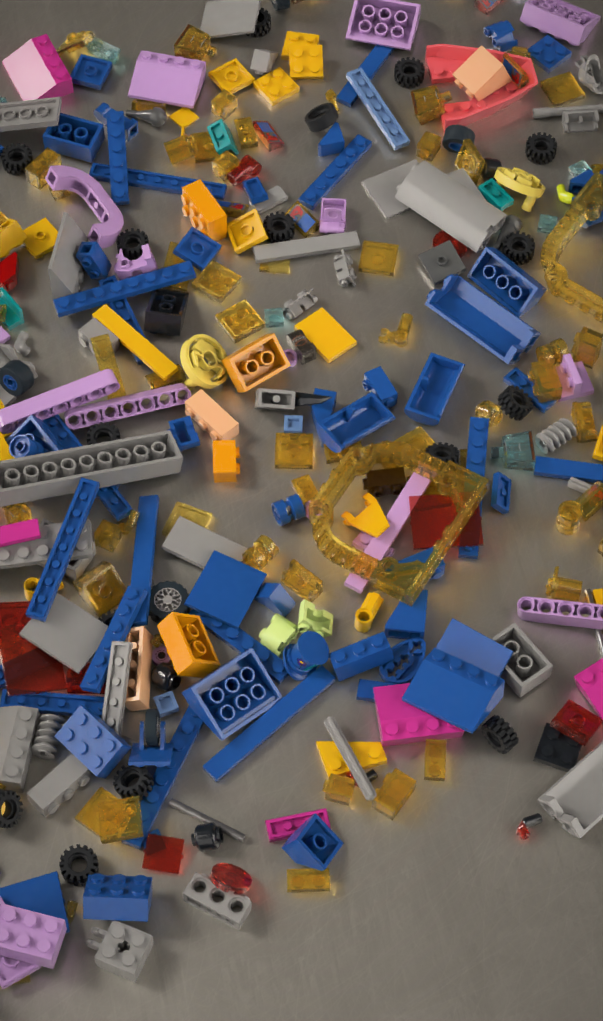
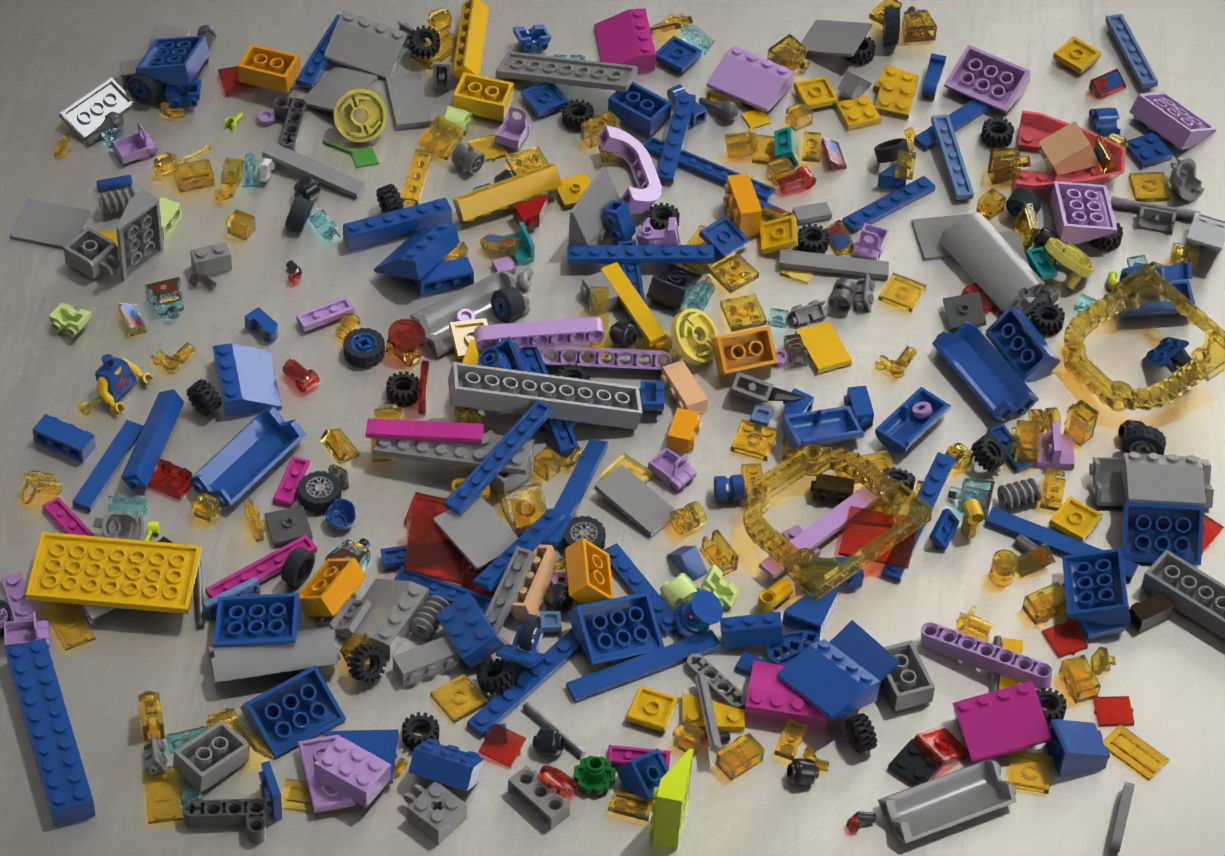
camera: 15 degrees right, 10 degrees down
clear yellow plate [98,796,144,844] -> none
blue piece [184,550,267,629] -> none
blue tile [242,177,269,205] -> none
yellow flag [341,492,390,538] -> none
none -> green plant [573,756,616,795]
none -> black head [609,321,638,347]
none -> yellow plate [626,685,679,733]
none -> lavender piece [648,447,697,491]
none -> neon yellow slope [649,748,694,849]
none -> light grey beam [686,653,746,710]
none -> clear light blue hinge [687,276,715,311]
none -> black head [787,758,819,786]
none -> clear yellow arm [803,747,830,772]
none -> flat silver wheel [828,278,858,313]
none -> clear yellow brick [895,150,916,180]
none -> lavender tile [912,402,932,419]
none -> blue leg [922,53,947,98]
none -> yellow piece [961,499,985,537]
none -> lavender slope [1050,181,1117,244]

